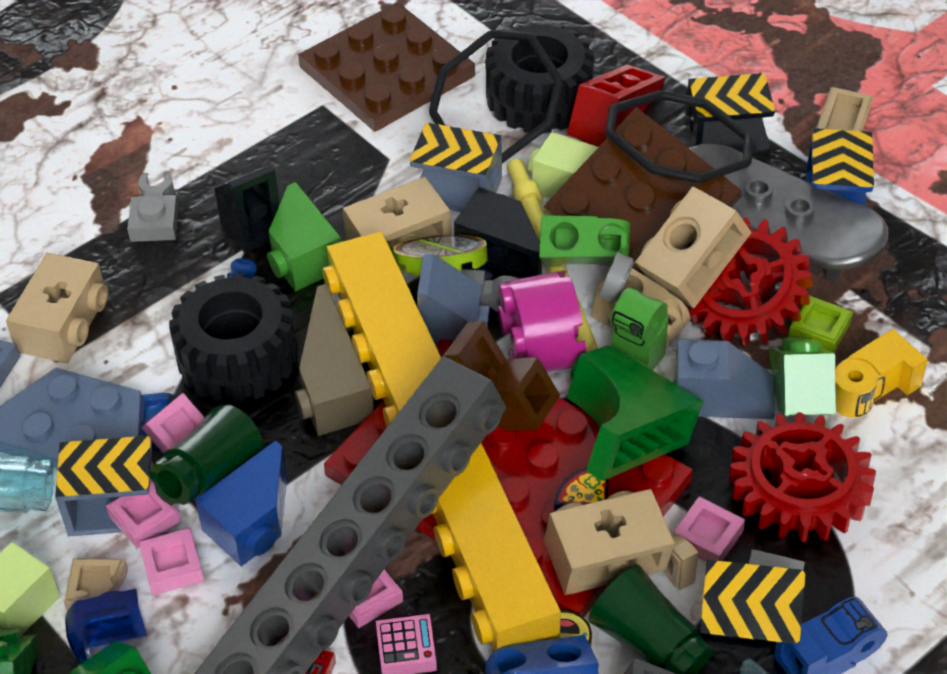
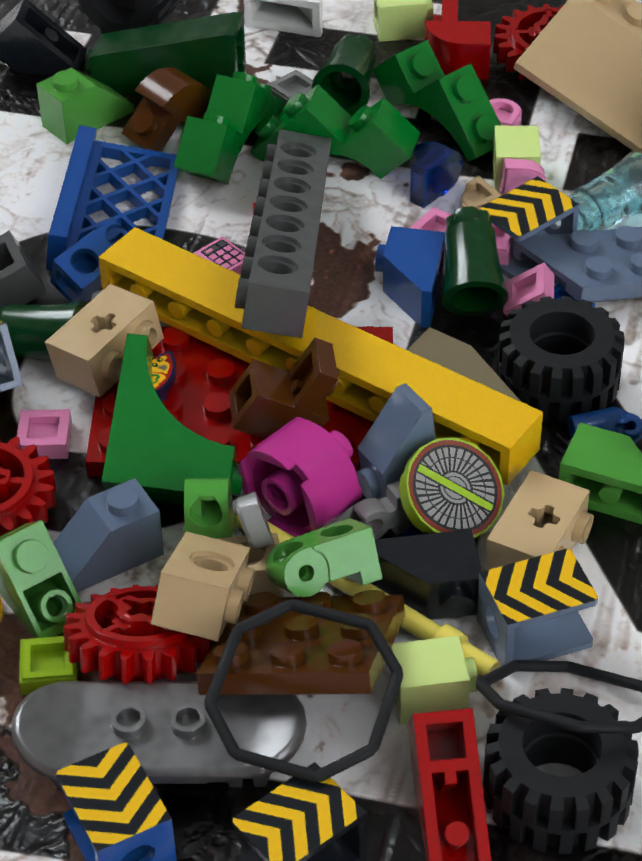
camera: 145 degrees right, 5 degrees down
tan tile [663,534,699,590] -> none
none -> bright pink tile [499,158,546,195]

